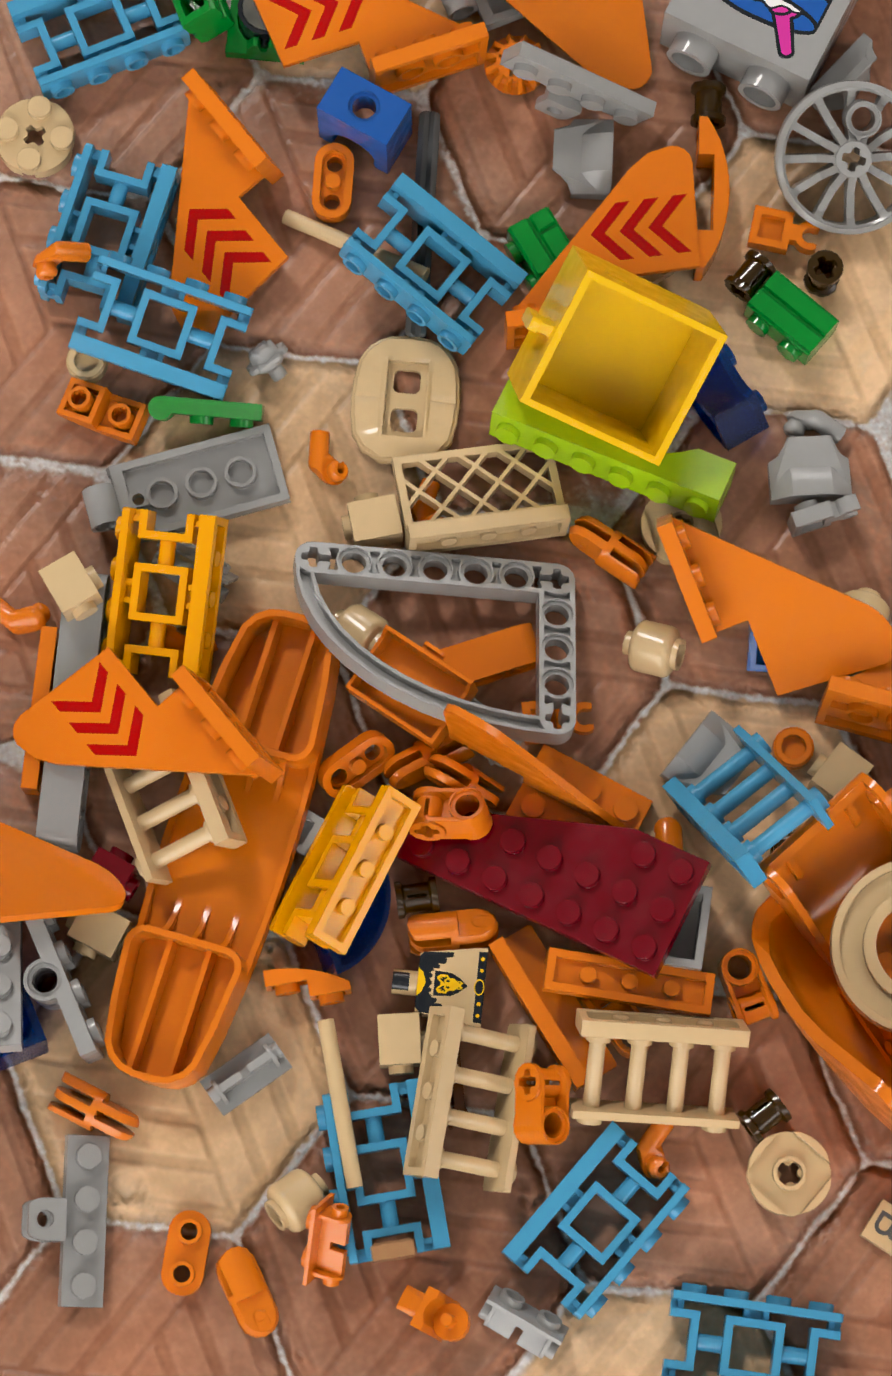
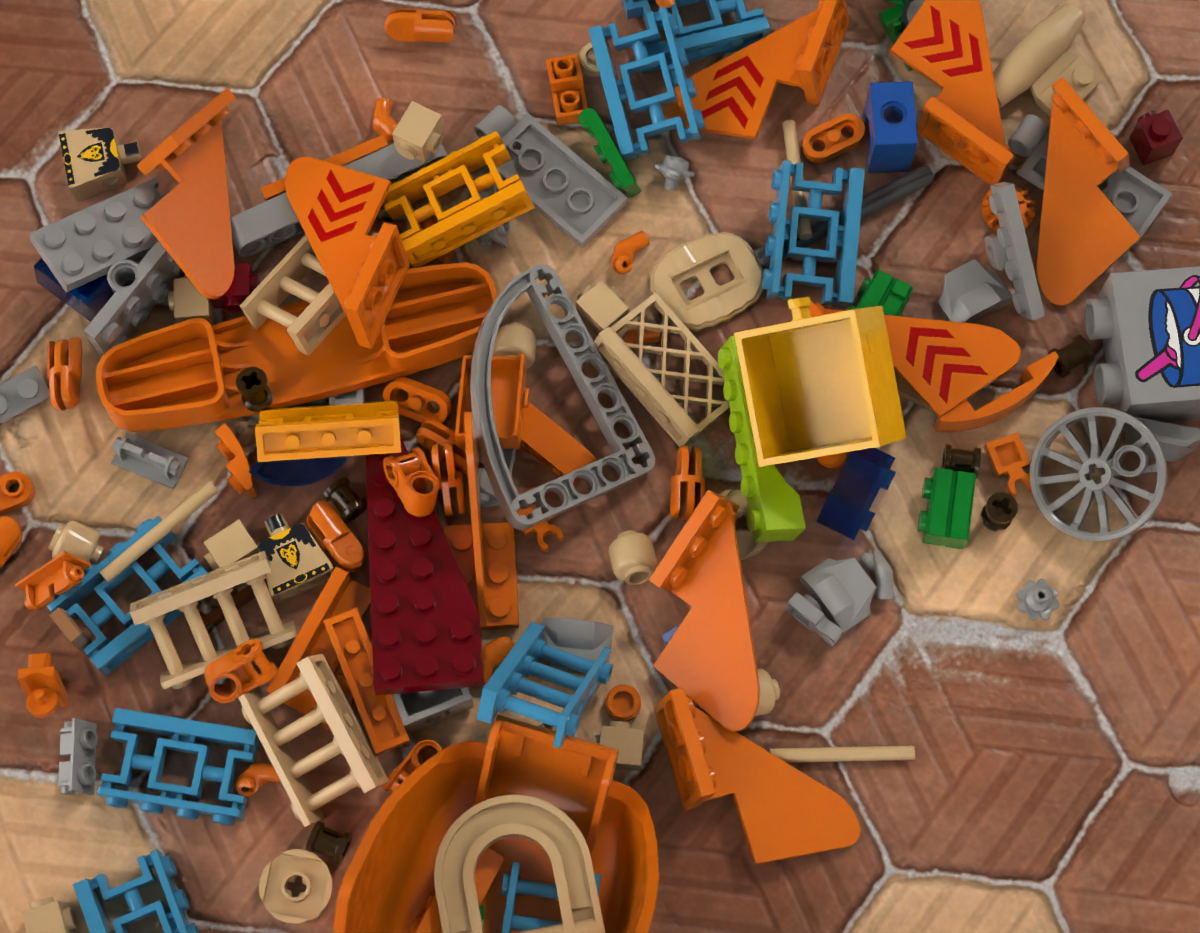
camera: 60 degrees right, 5 degrees down
none -> dark brown bush [236,367,273,412]

